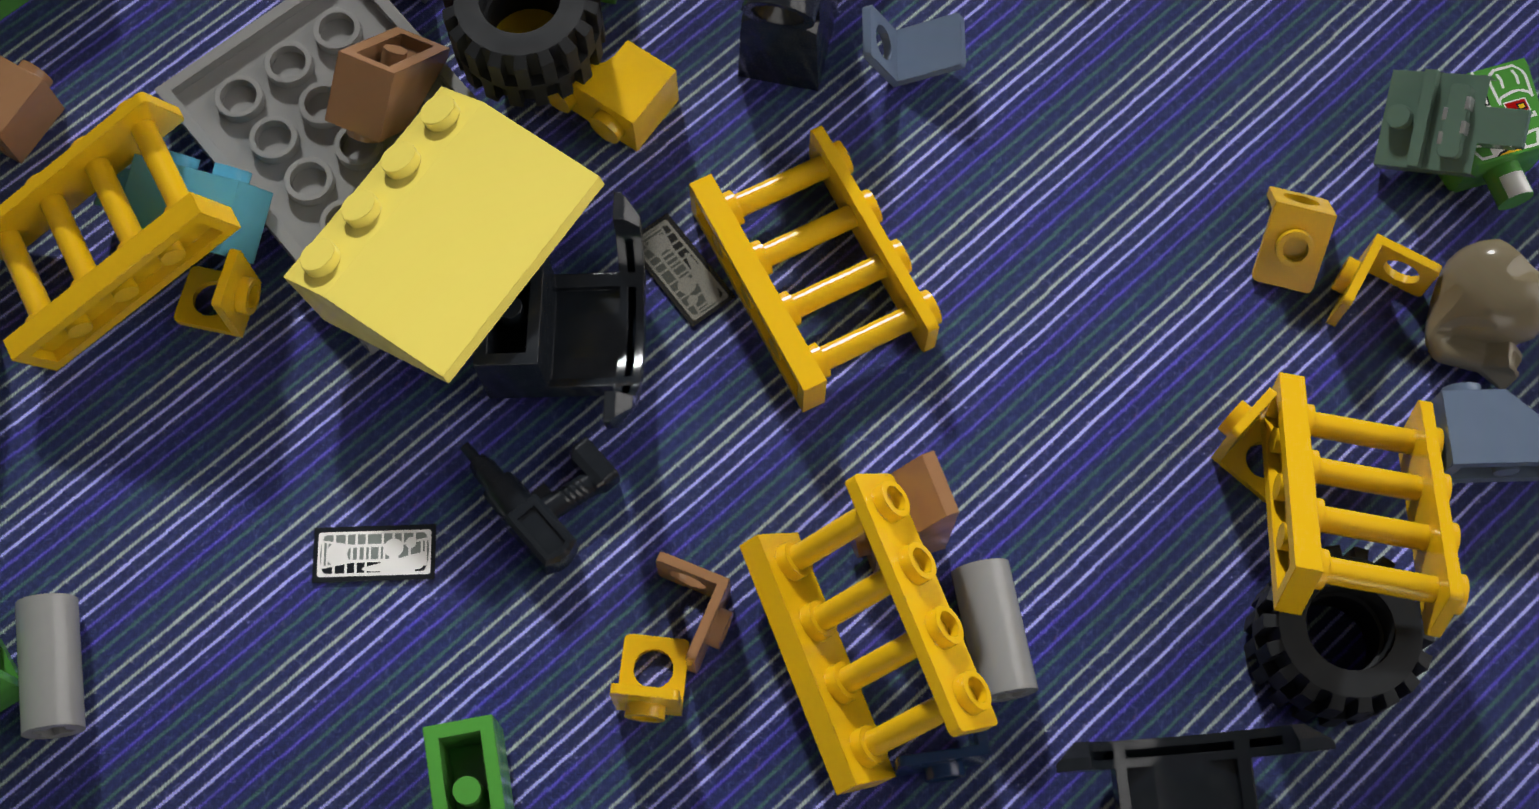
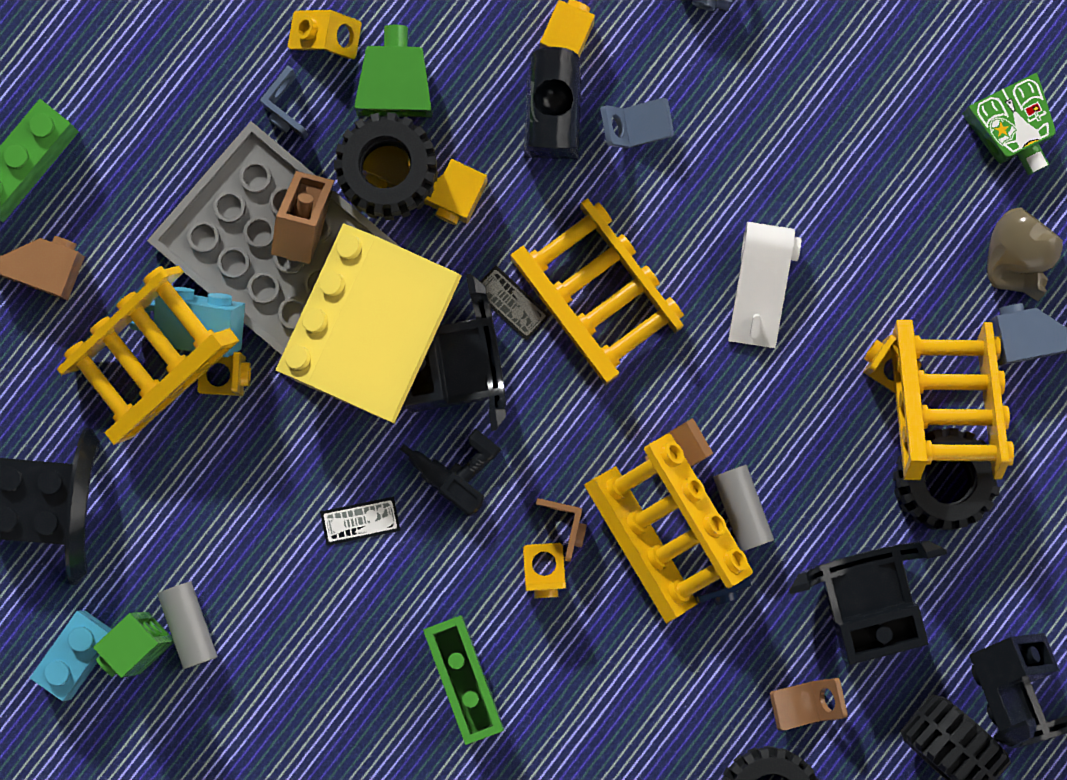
camera: 10 degrees left, 15 degrees up
yellow bracket [1252,186,1337,293] -> none
yellow bracket [1326,233,1442,327] -> none
sand green piece [1374,69,1532,178] -> none
none -> white door [728,222,801,348]

